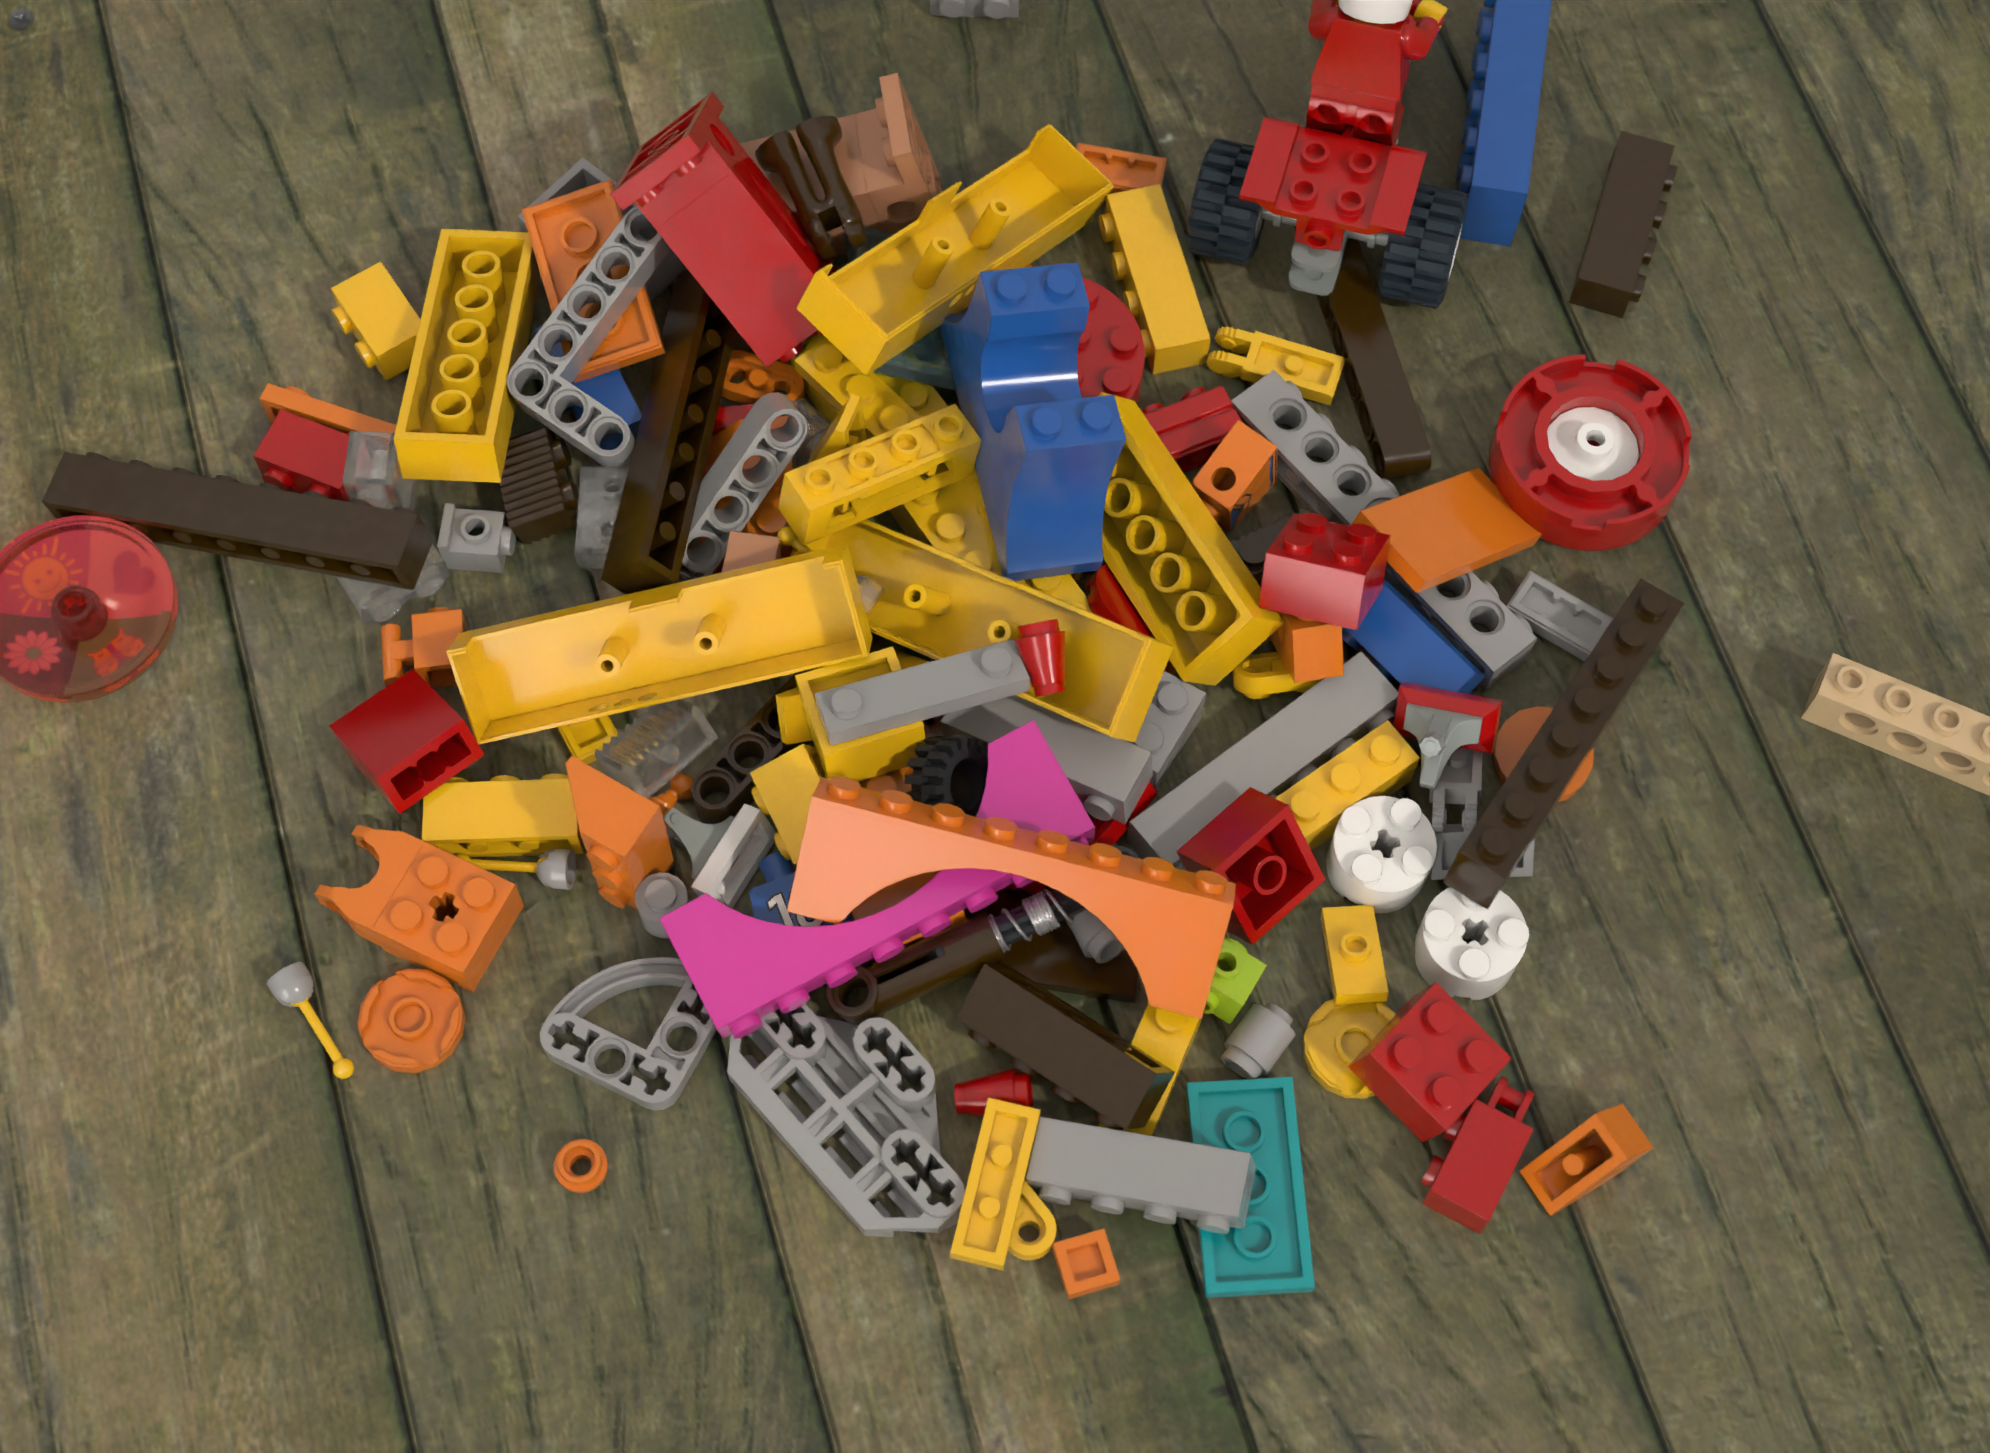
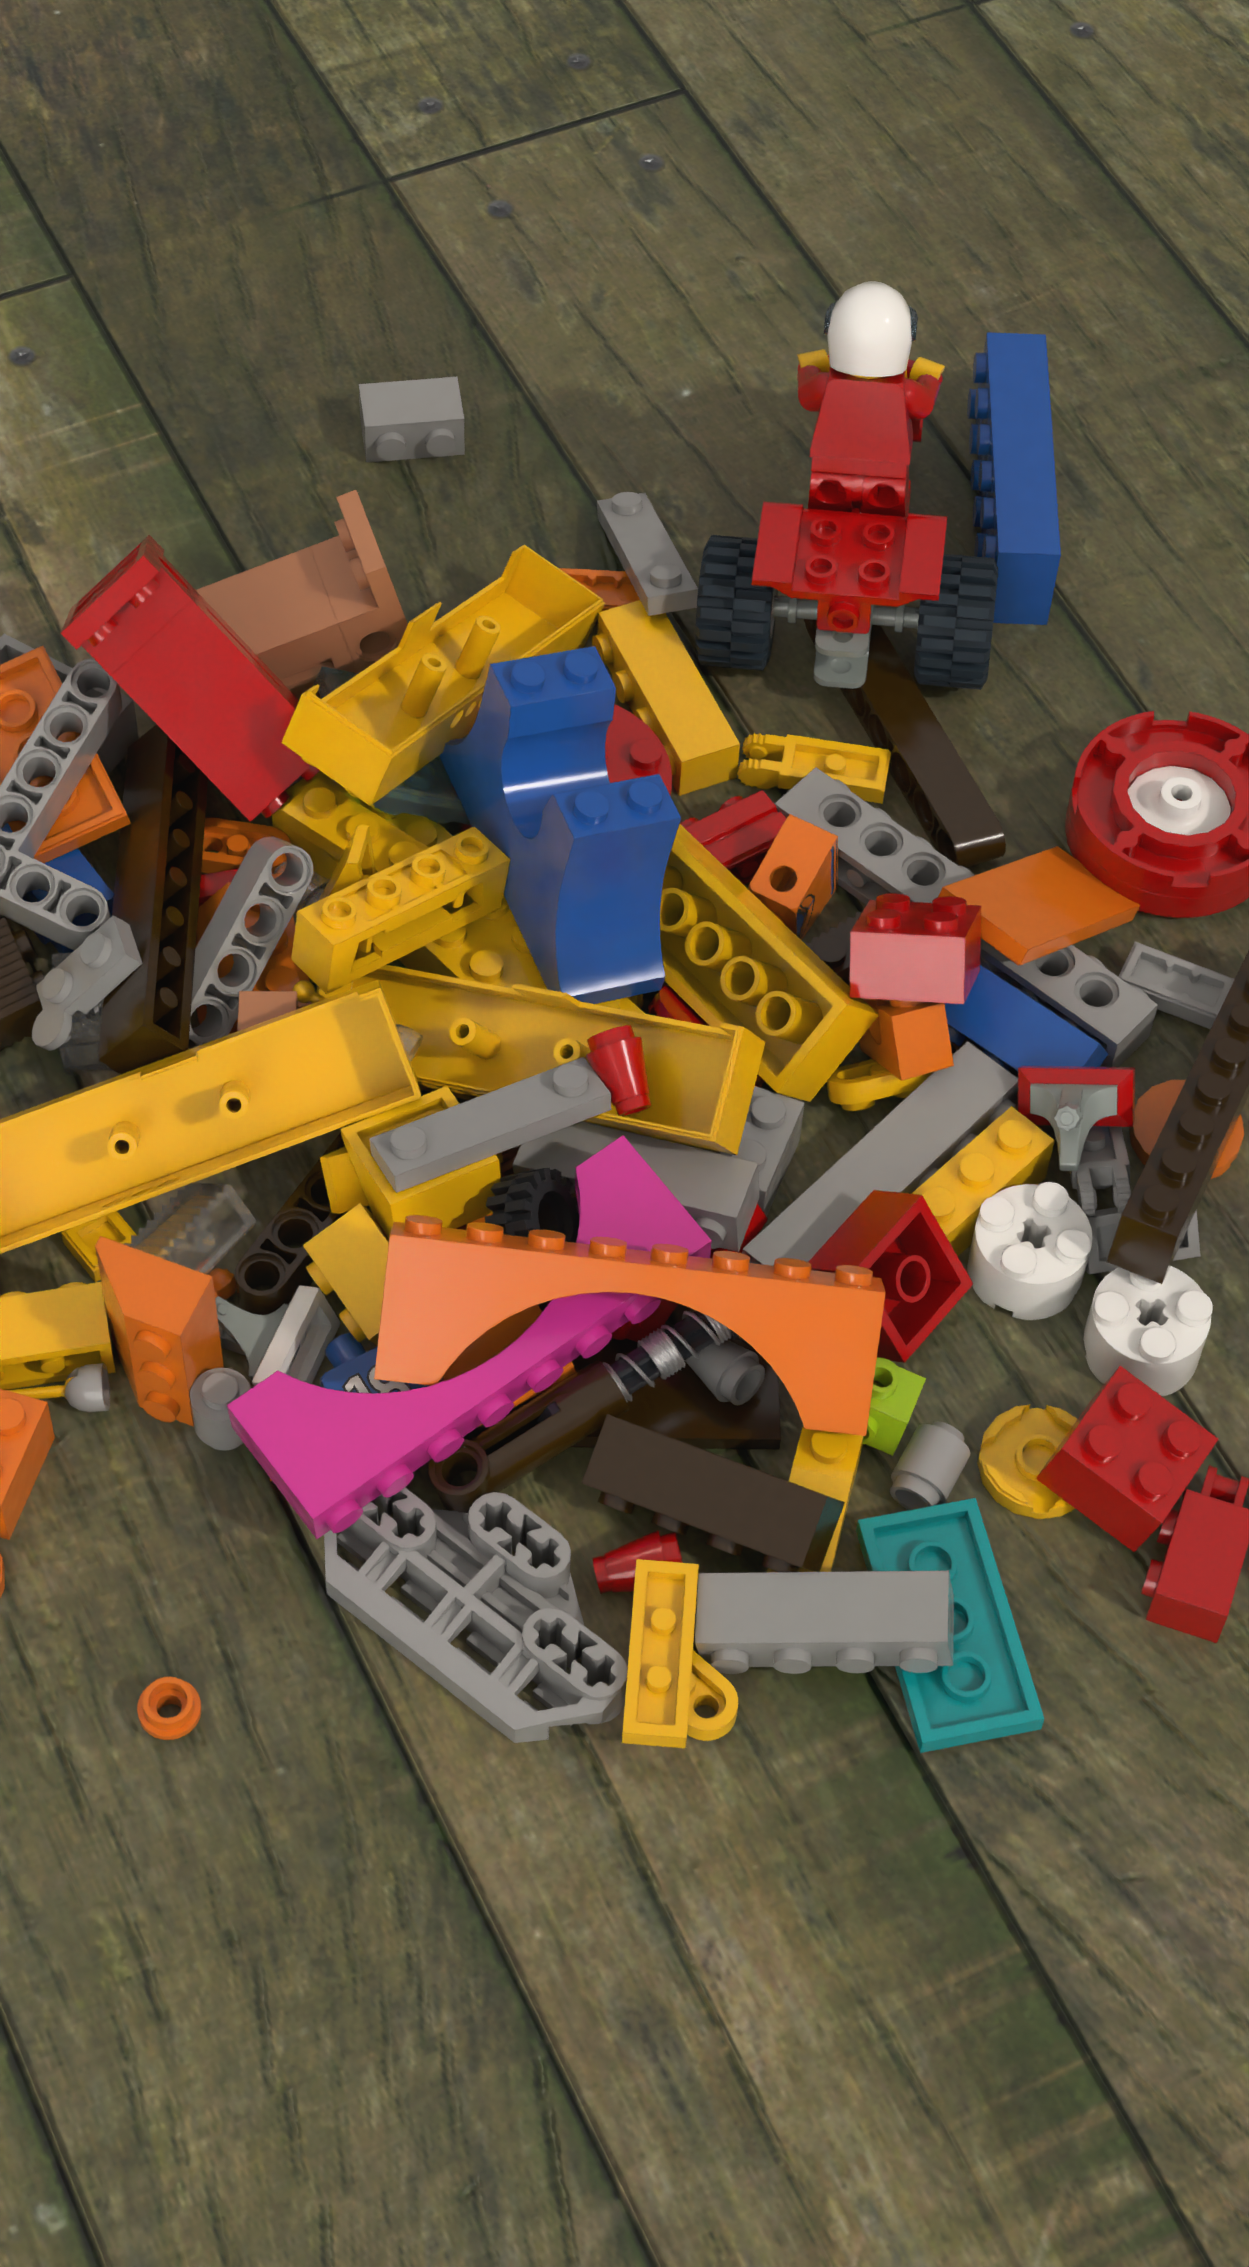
camera: 10 degrees left, 10 degrees down
light grey beam [540,957,717,1111] -> none
dark brown piece [755,116,867,261] -> none
orange plate [1052,1228,1121,1300] -> none
yellow plate [1320,905,1389,1005] -> none
dark brown brick [1569,131,1678,318] -> none
none -> light grey hinge [32,915,142,1051]
none -> light grey plate [597,492,698,616]

